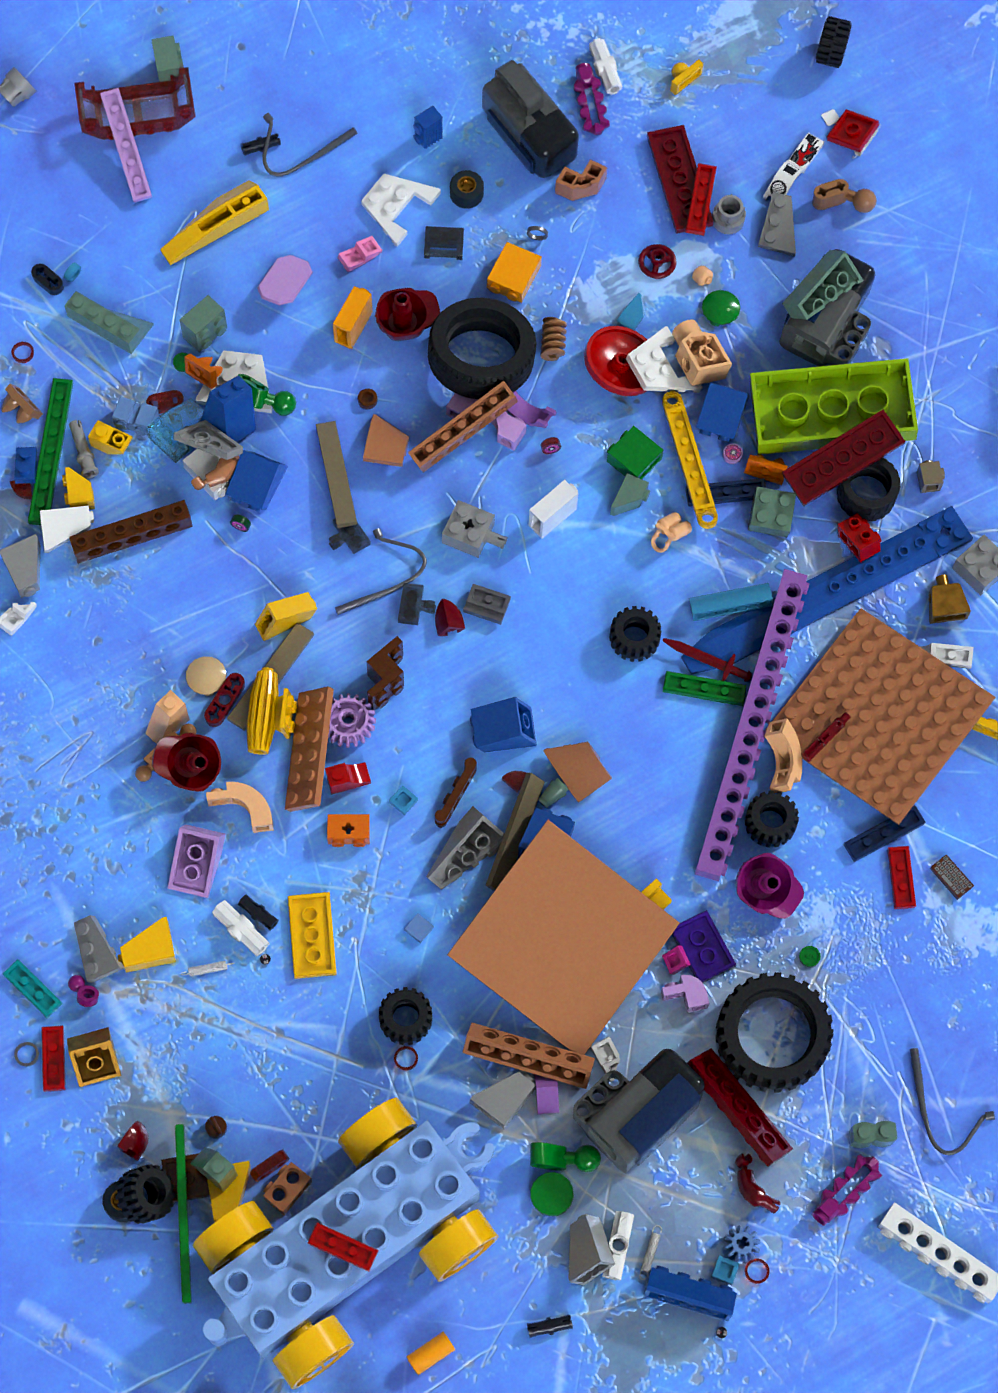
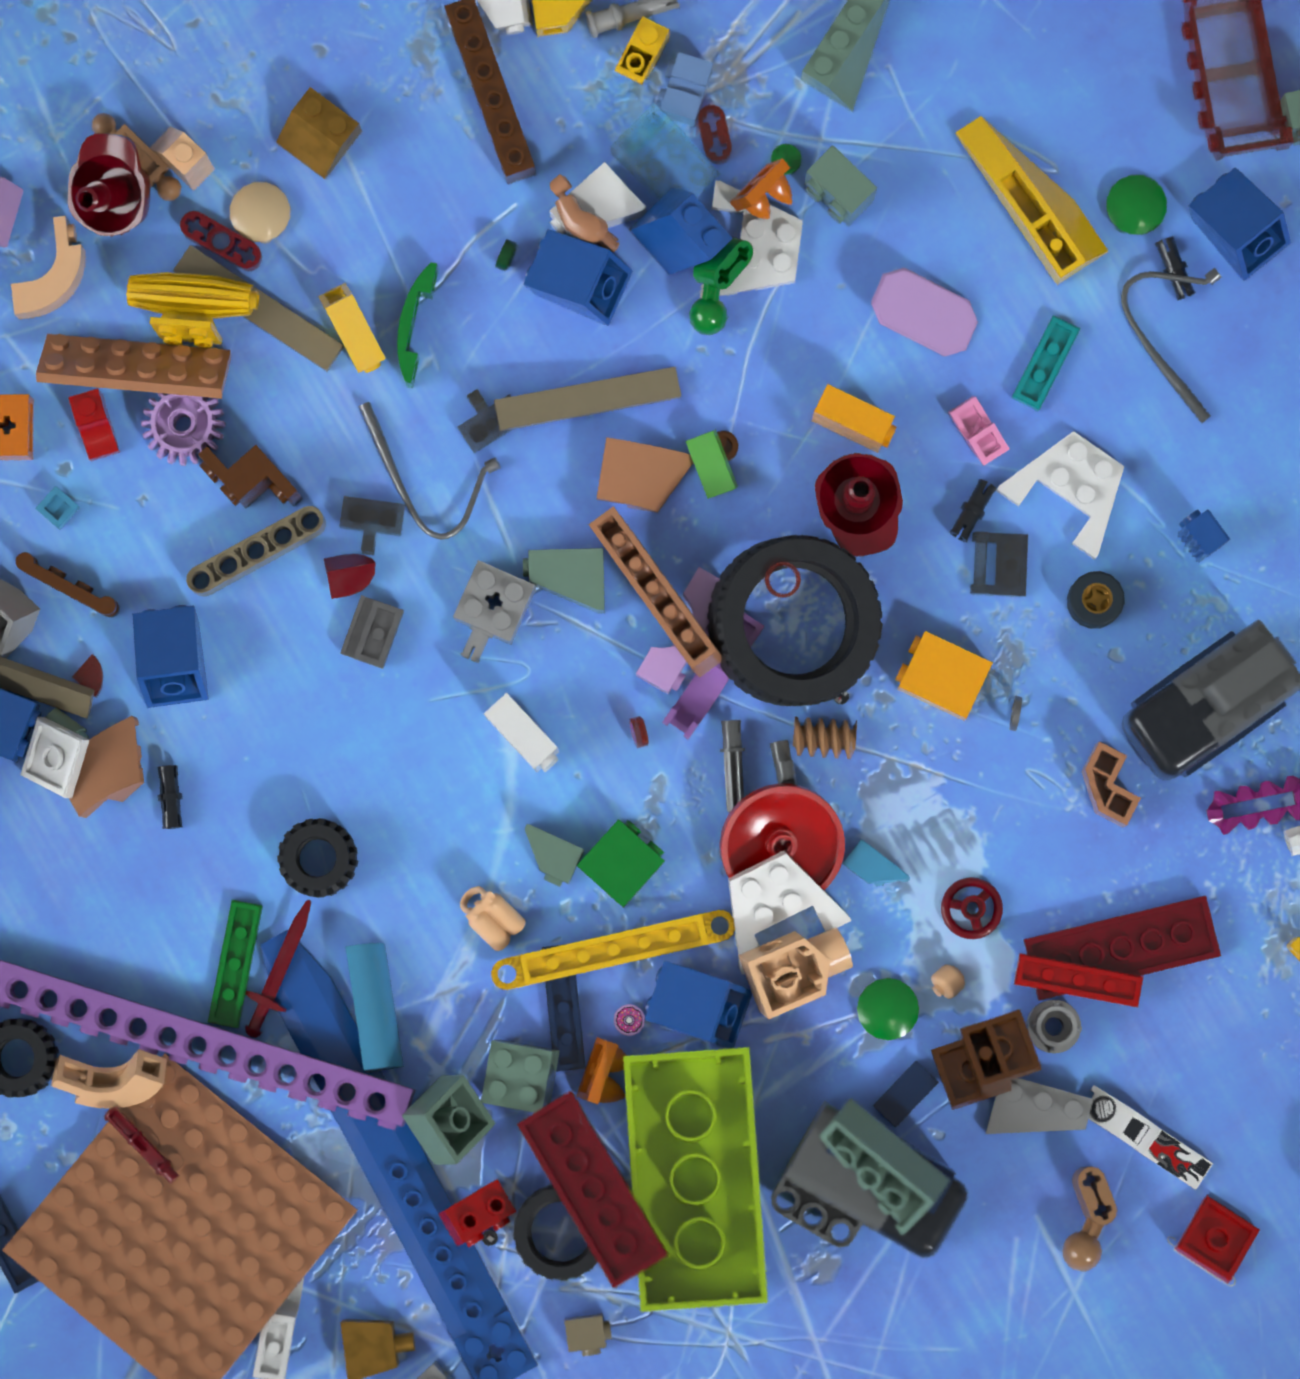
camera: 95 degrees right, 15 degrees up
lavender plate [100,88,152,203] -> none
light grey wing [174,420,243,460] -> none
white sticker [821,109,839,126] -> none
none -> white tile [20,717,89,798]
none -> black pin [157,765,183,829]
none -> dark tan beam [186,506,326,597]
none -> pearl gold slope [276,87,362,179]
none -> green slope [397,262,439,388]
none -> sand green brick [402,1075,496,1165]
none -> sand green slope [523,548,605,613]
none -> bright green tile [685,429,738,499]
none -> dark grey axle [720,720,745,813]
none -> clear red piece [765,562,801,598]
none -> dark grey piece [770,740,798,785]
none -> dark blue tile [873,1061,939,1128]
none -> reddish brown bracket [931,1009,1041,1110]
none -> black pin [949,479,996,542]
none -> teal tile [1011,315,1080,412]
none -> green dish [1106,175,1167,235]
none -> blue slope [1188,167,1291,281]

